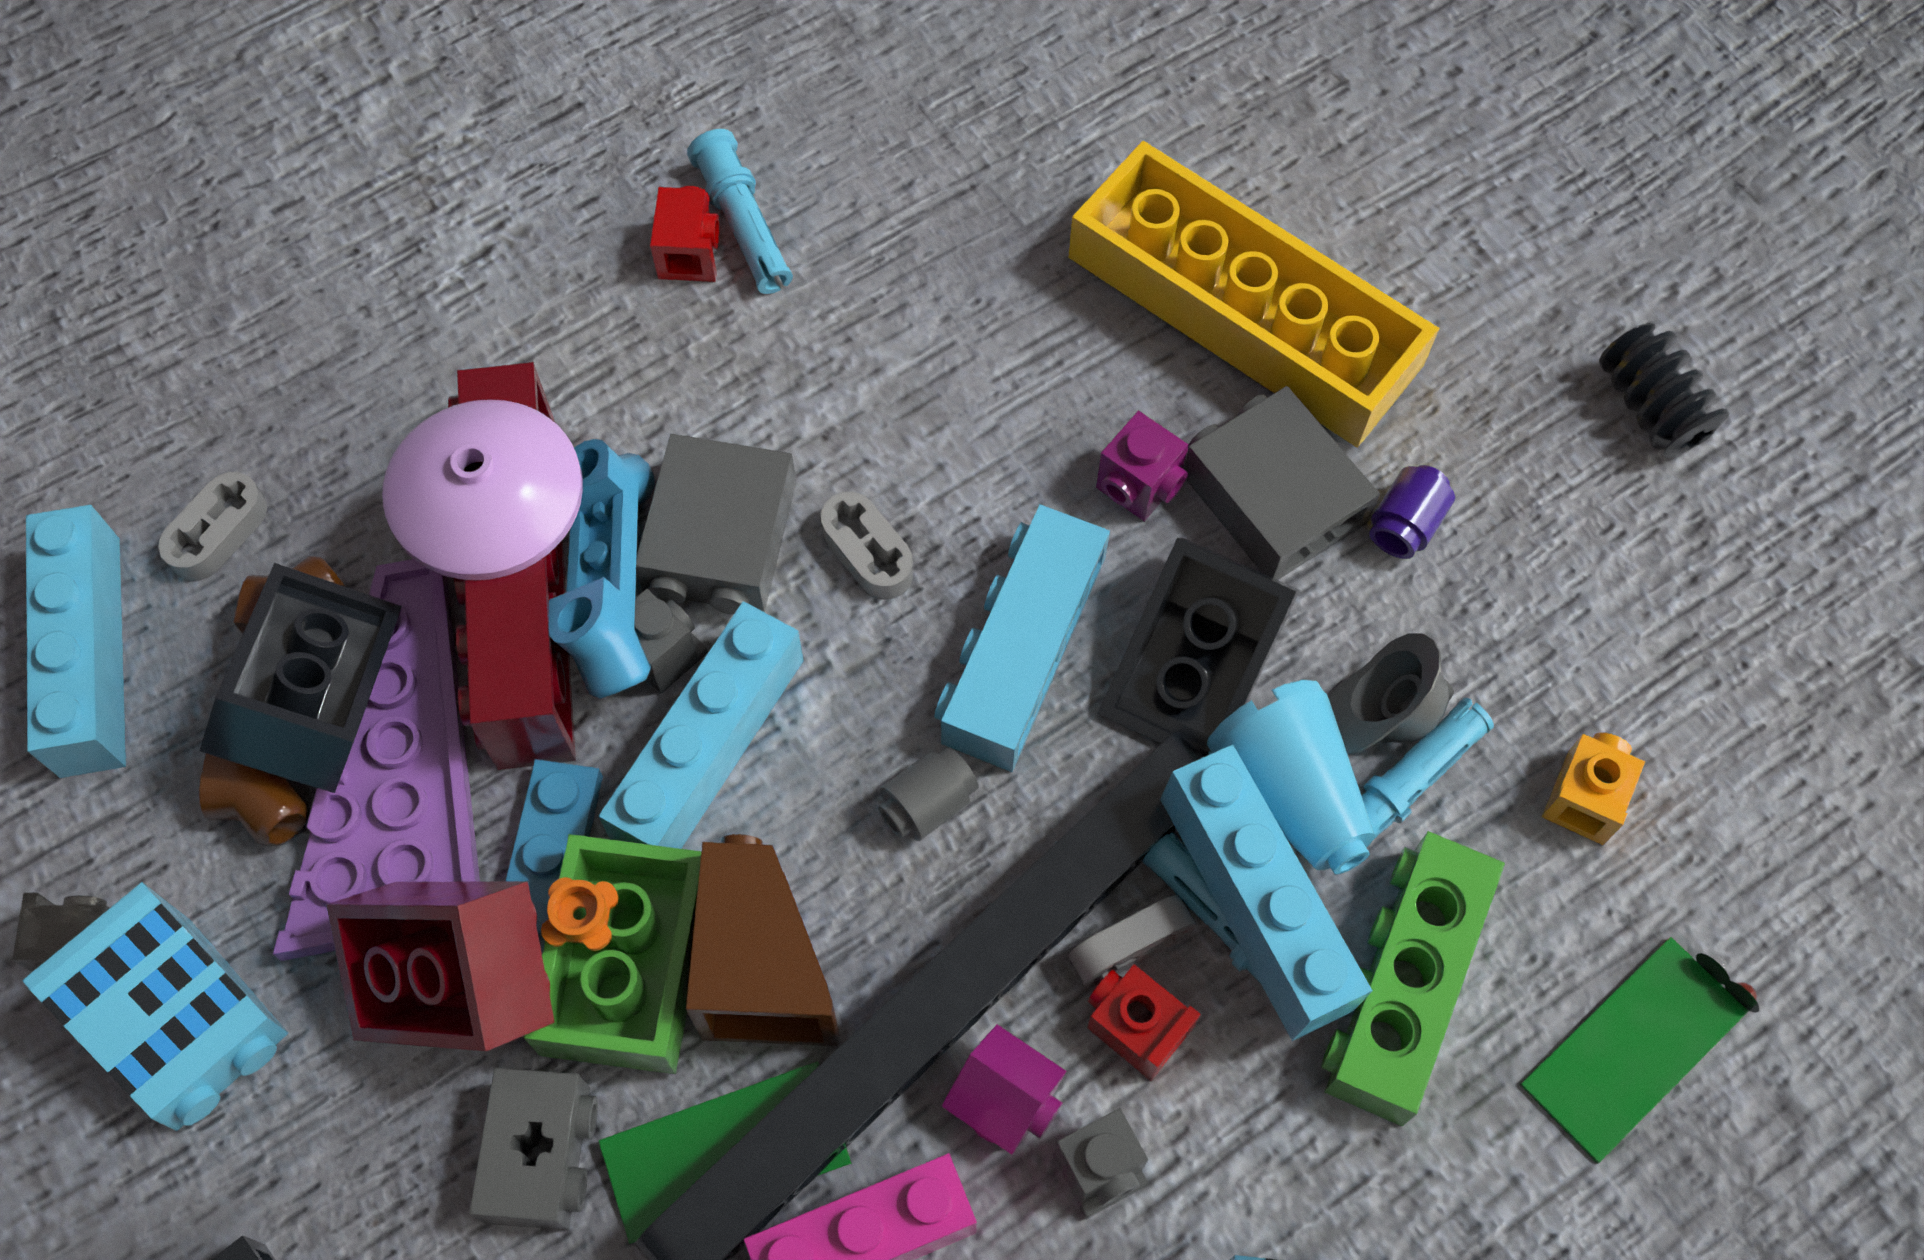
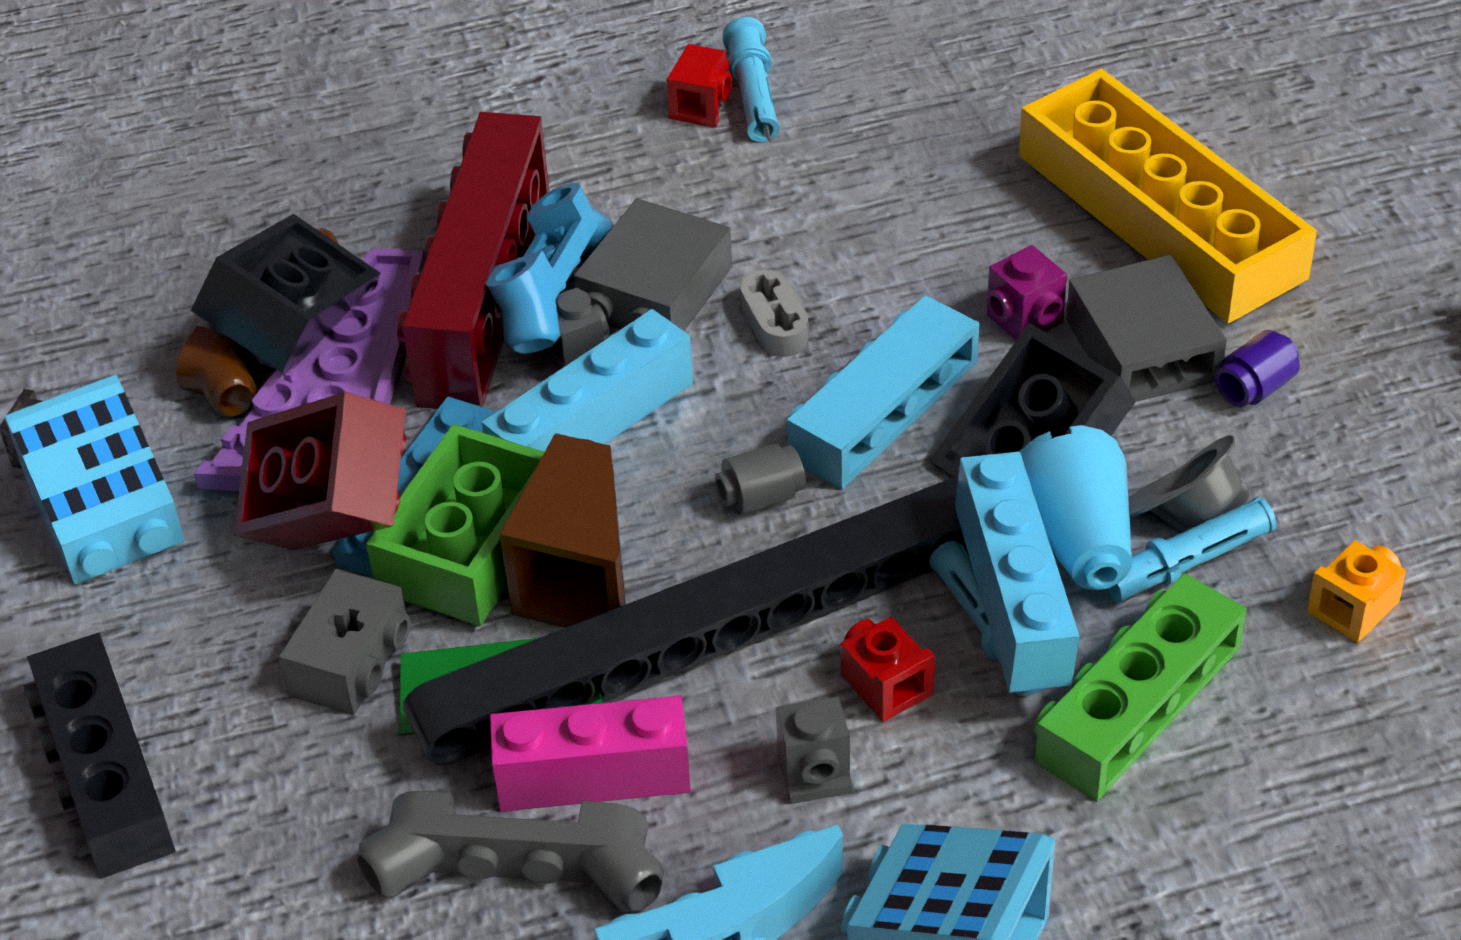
camera: 20 degrees right, 20 degrees down
medium azure brick [26,505,126,778] -> none
light grey beam [158,472,267,581] -> none
lavender dish [382,400,583,580] -> none
orange plate [541,877,619,951] -> none
magenta brick [942,1024,1067,1155] -> none
light grey beam [1068,895,1196,987] -> none
green piece [1520,937,1759,1164] -> none

